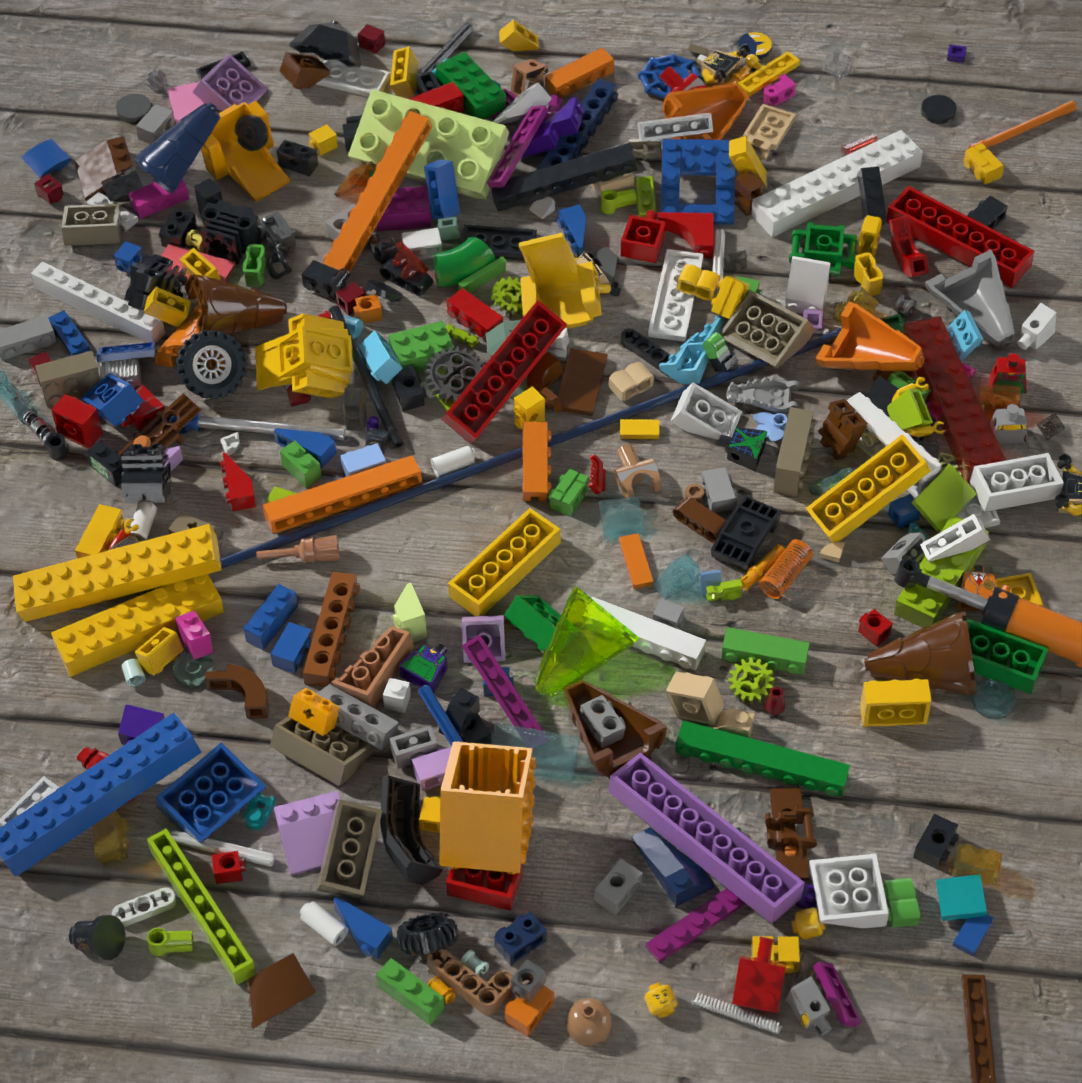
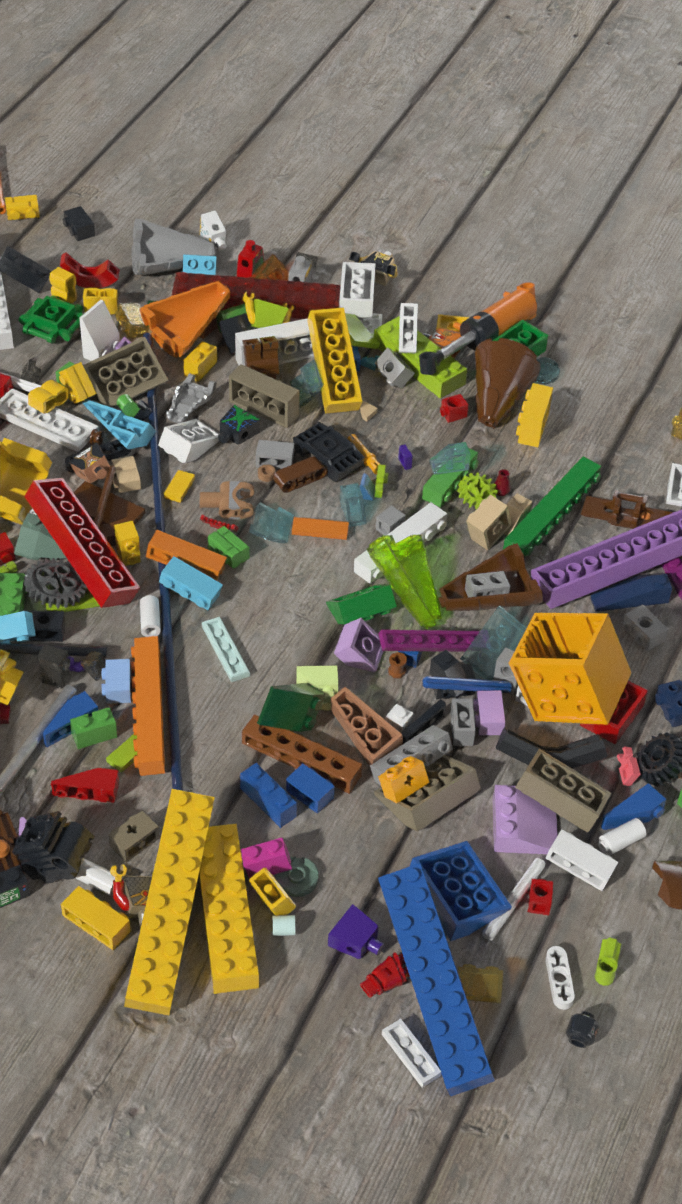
camera: 75 degrees left, 5 degrees down
black tile [87,915,126,960] -> none
lime brick [147,828,256,986] -> none
reddish brown arch [205,664,269,718] -> none
white tile [220,432,240,456] -> none
teal plate [244,792,277,831] -> none
nougat piece [257,535,340,564] -> none
torso [399,643,448,693] -> none
yellow brick [419,797,440,833] -> none
yellow brick [448,508,561,617] -> none
light blue plate [753,412,787,442] -> none
orange piece [759,539,813,599] -> none
red brick [886,186,1035,288] -> none
flat silver wheel [894,295,917,318] -> none
black brick [913,813,960,870] -> none
none -> torso [68,443,110,483]
none -> reddish brown bush [90,429,104,445]
none -> reddish brown piece [94,466,116,530]
none -> medium azure brick [159,556,223,610]
none -> yellow brick [183,341,217,382]
none -> light aqua tile [202,617,250,682]
none -> dark green slope [257,683,325,732]
none -> dark orange bush [388,652,407,679]
none -> dark purple tile [398,444,413,470]
none -> black tile [401,699,446,744]
none -> clear light blue slope [429,442,471,475]
none -> white brick [546,830,618,891]
none -> coral plate [617,746,641,786]

